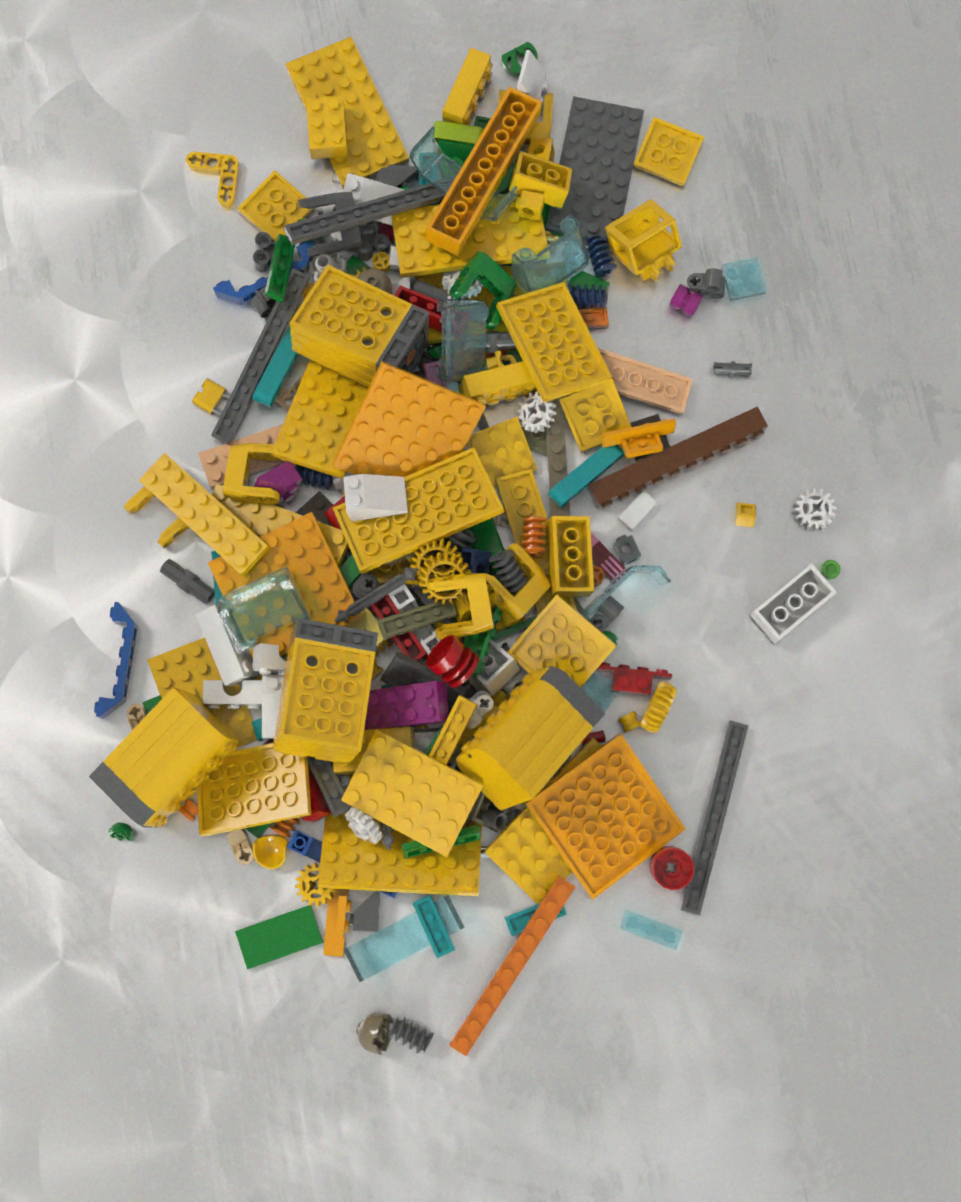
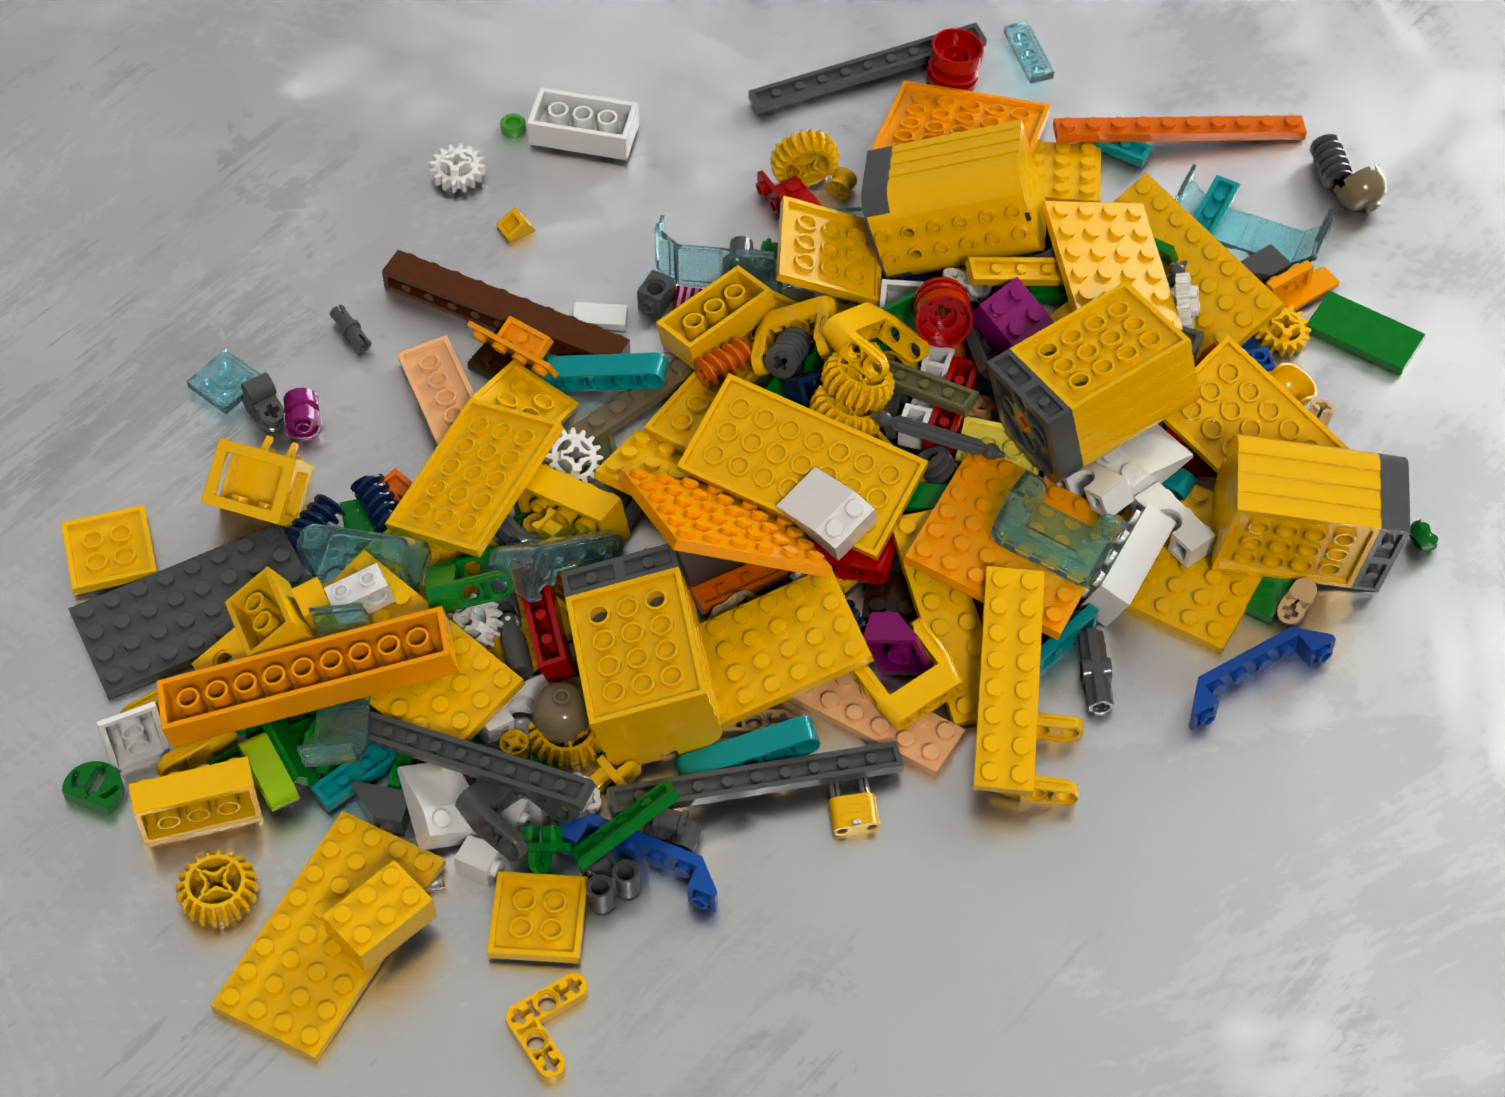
camera: 125 degrees left, 25 degrees down
none -> yellow gear [175,848,259,929]
none -> white brick [324,563,396,626]

